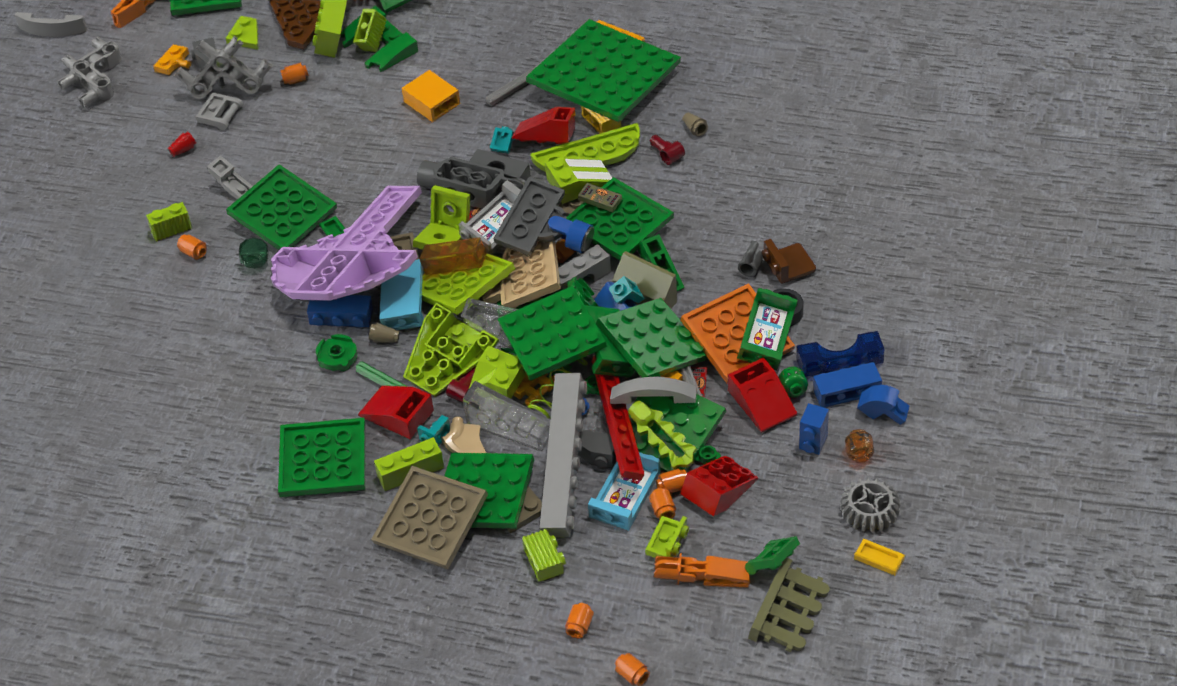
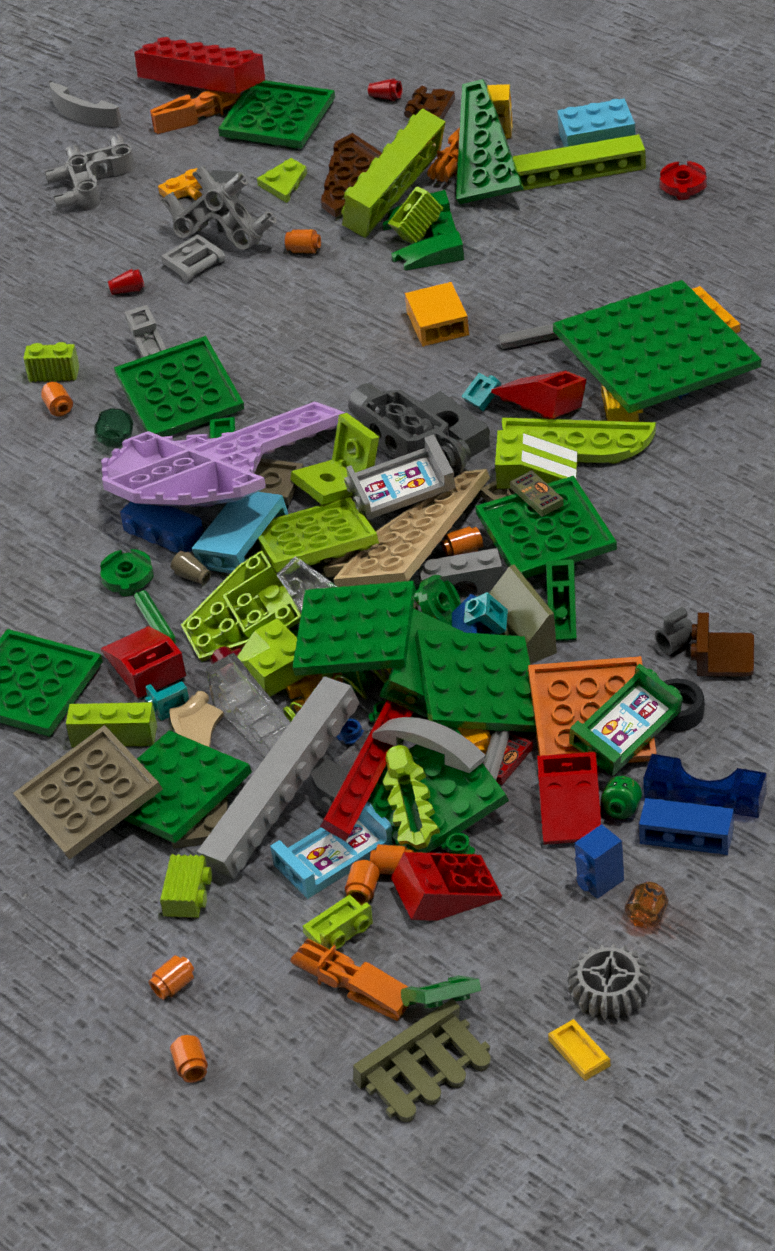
camera: 30 degrees right, 5 degrees down
clear orange brick [420,237,487,275] -> none
dark grey plate [493,177,594,256] -> none
dark red pin [650,135,685,165] -> none
dark tan cone [683,112,708,136] -> none
blue brick [857,385,910,425] -> none

